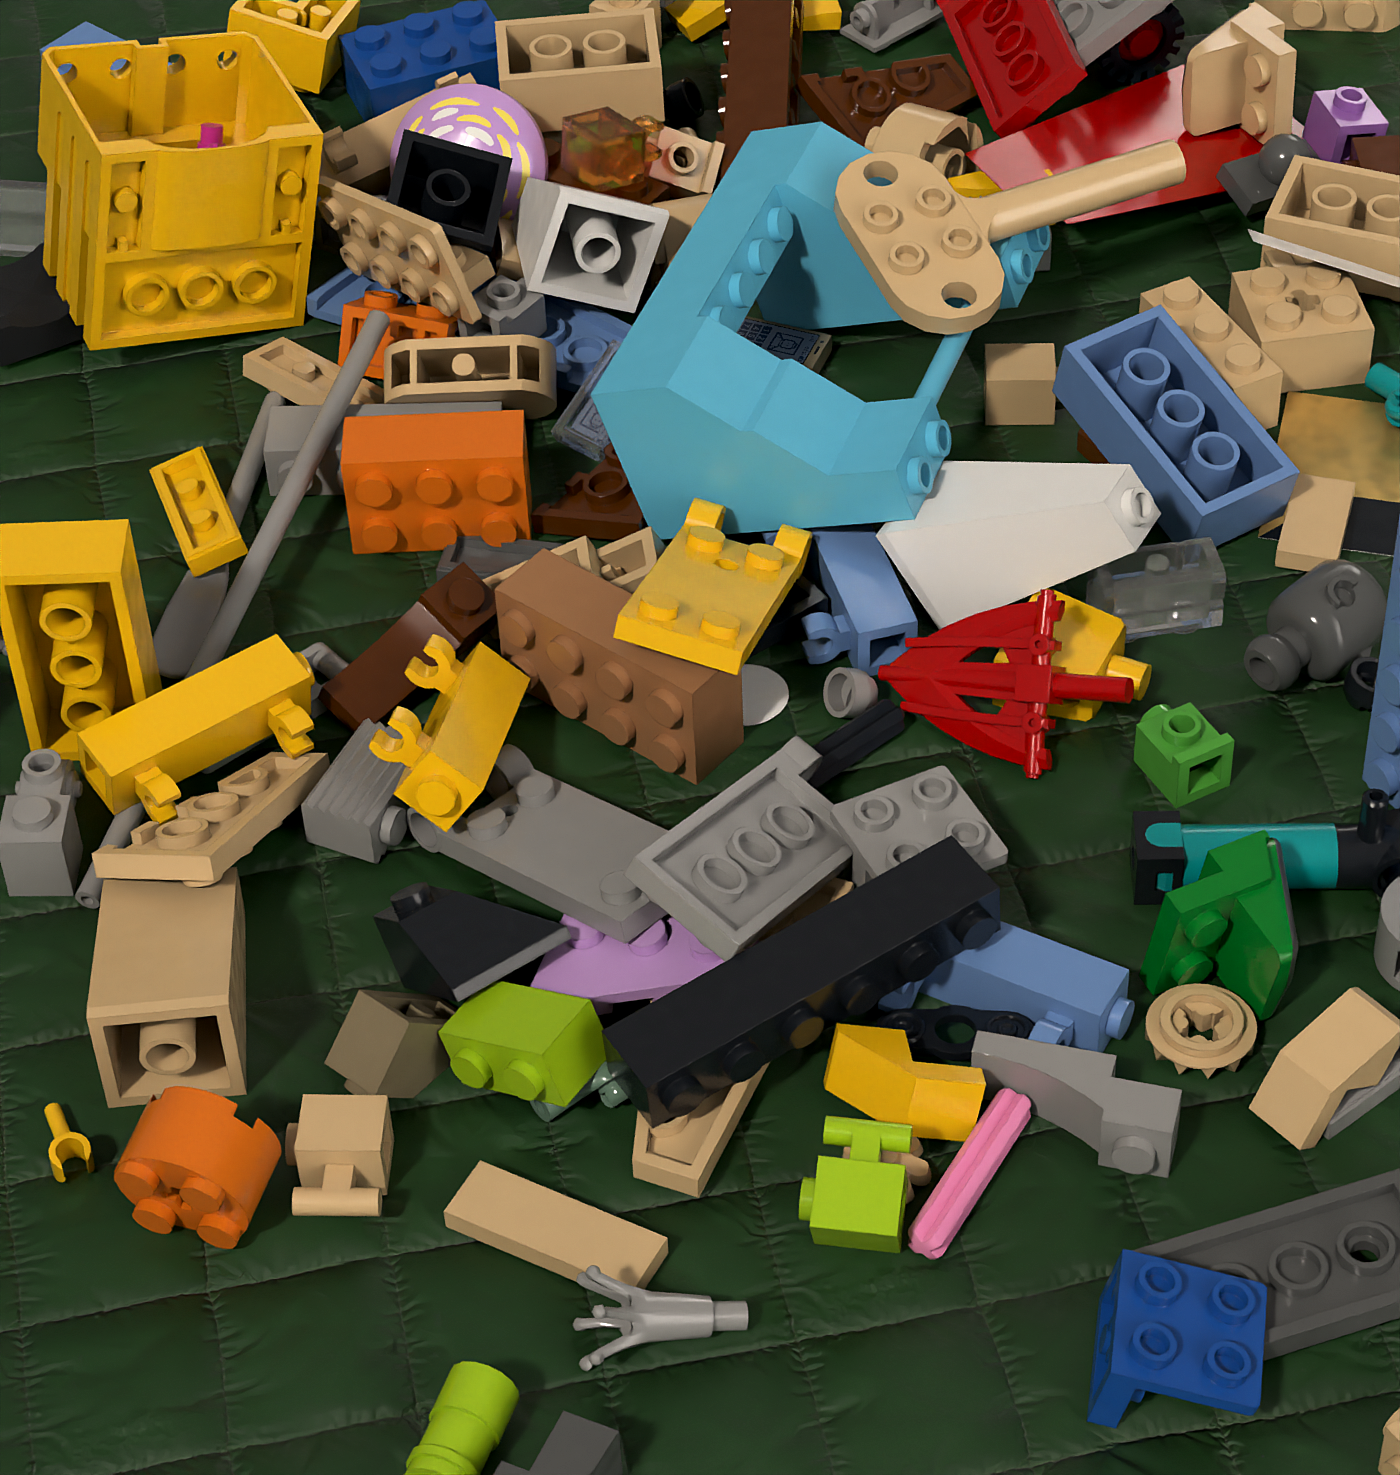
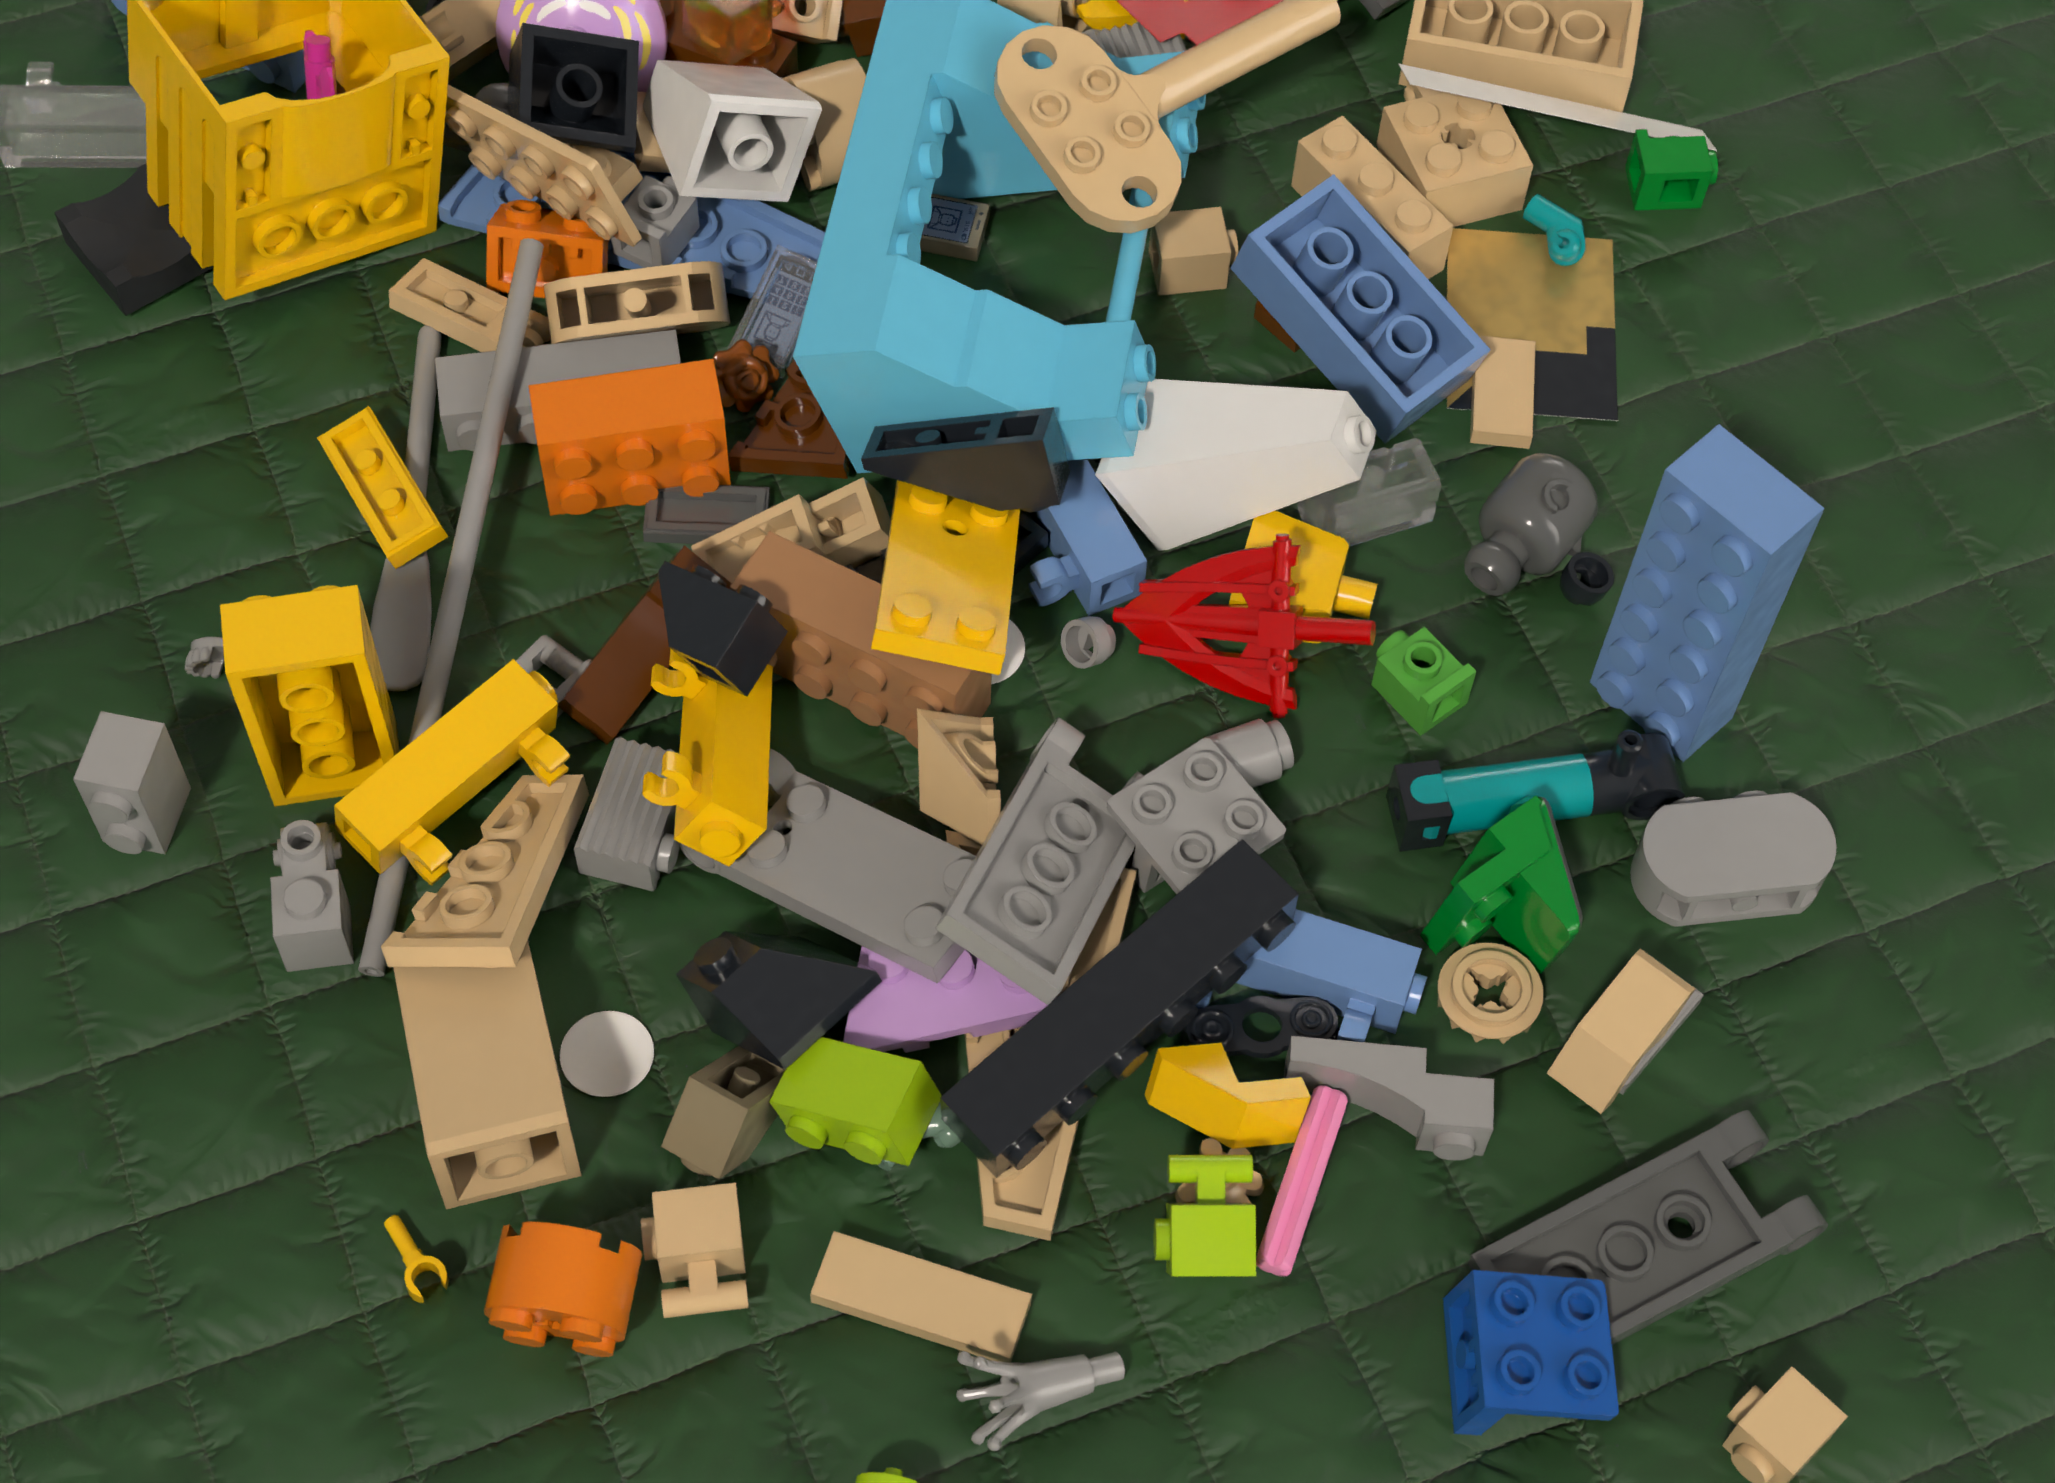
camera: 15 degrees left, 15 degrees up
black axle [807,699,905,789] -> none
none -> white sticker [560,1011,654,1097]
none -> black slope [658,561,788,697]
none -> dark orange plant [713,339,780,412]
none -> black slope [861,407,1070,512]
none -> tan slope [917,708,1001,846]
none -> light grey brick [1202,719,1294,788]

